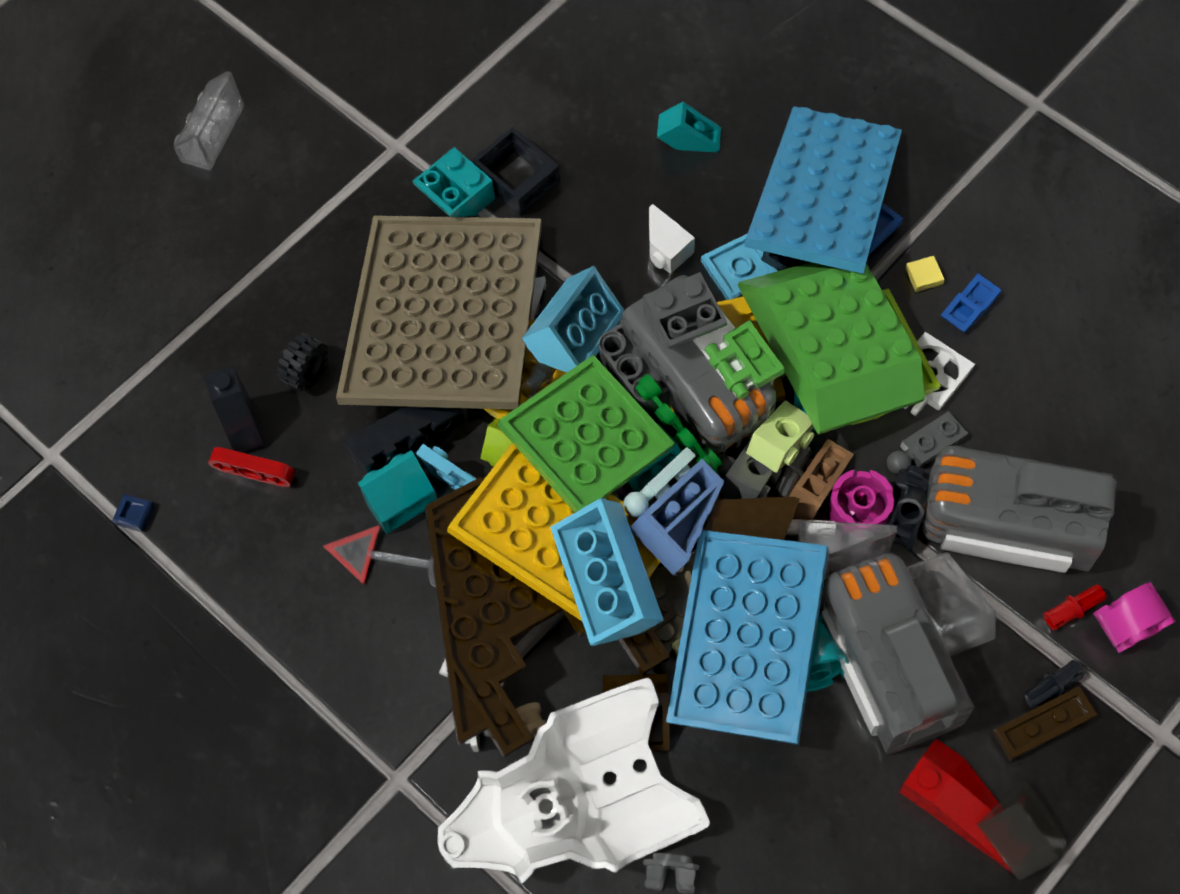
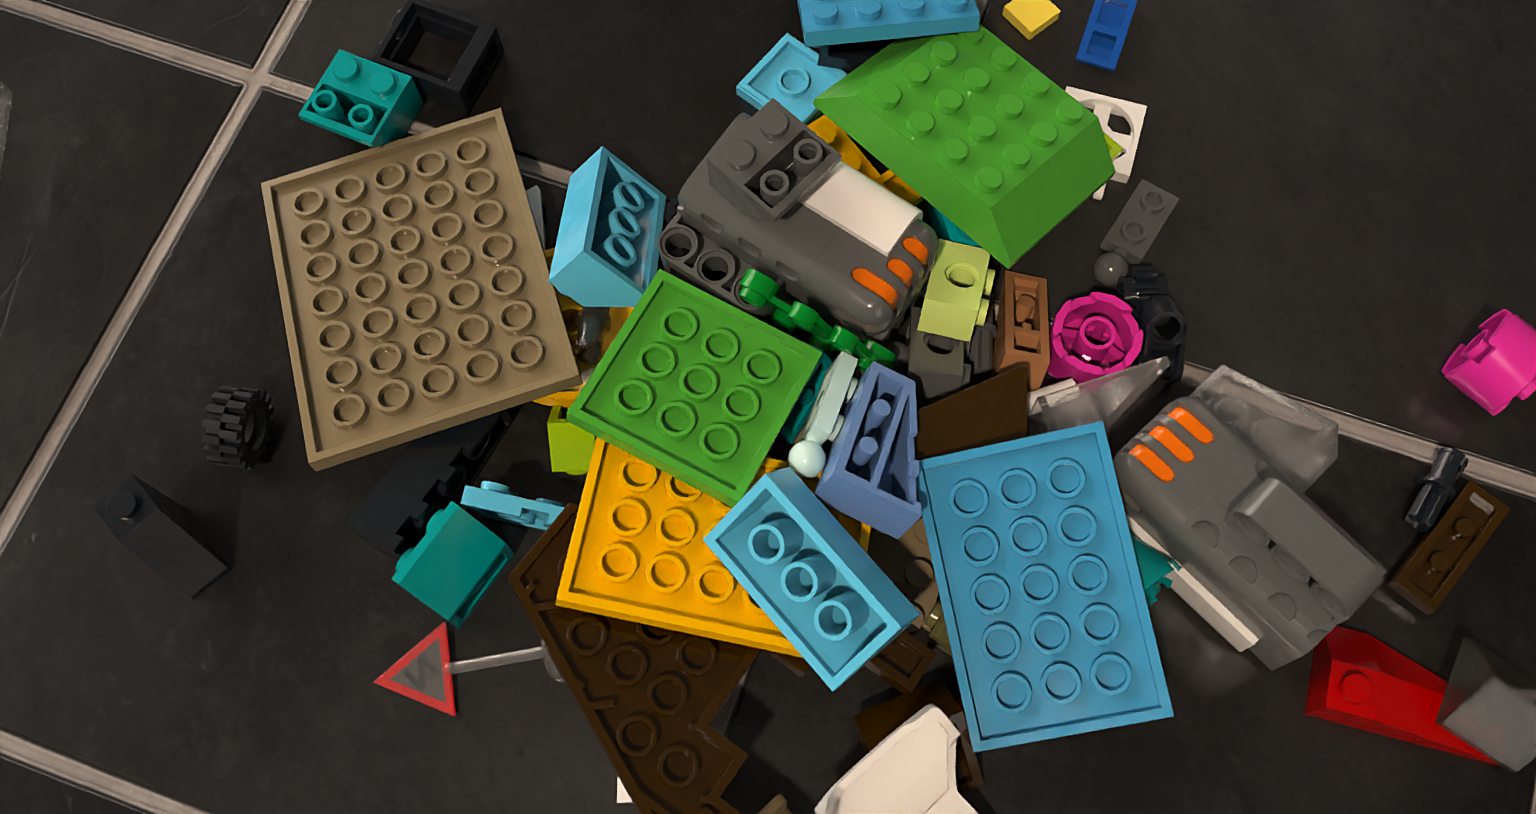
camera: 25 degrees left, 5 degrees up
dark blue tile [112,494,154,533] -> none
red beam [208,447,296,487] -> none
white slope [649,204,695,274] -> none
bright green plate [705,320,785,400] -> none
dark grey piece [921,446,1117,573] -> none
red axle [1043,585,1107,631] -> none

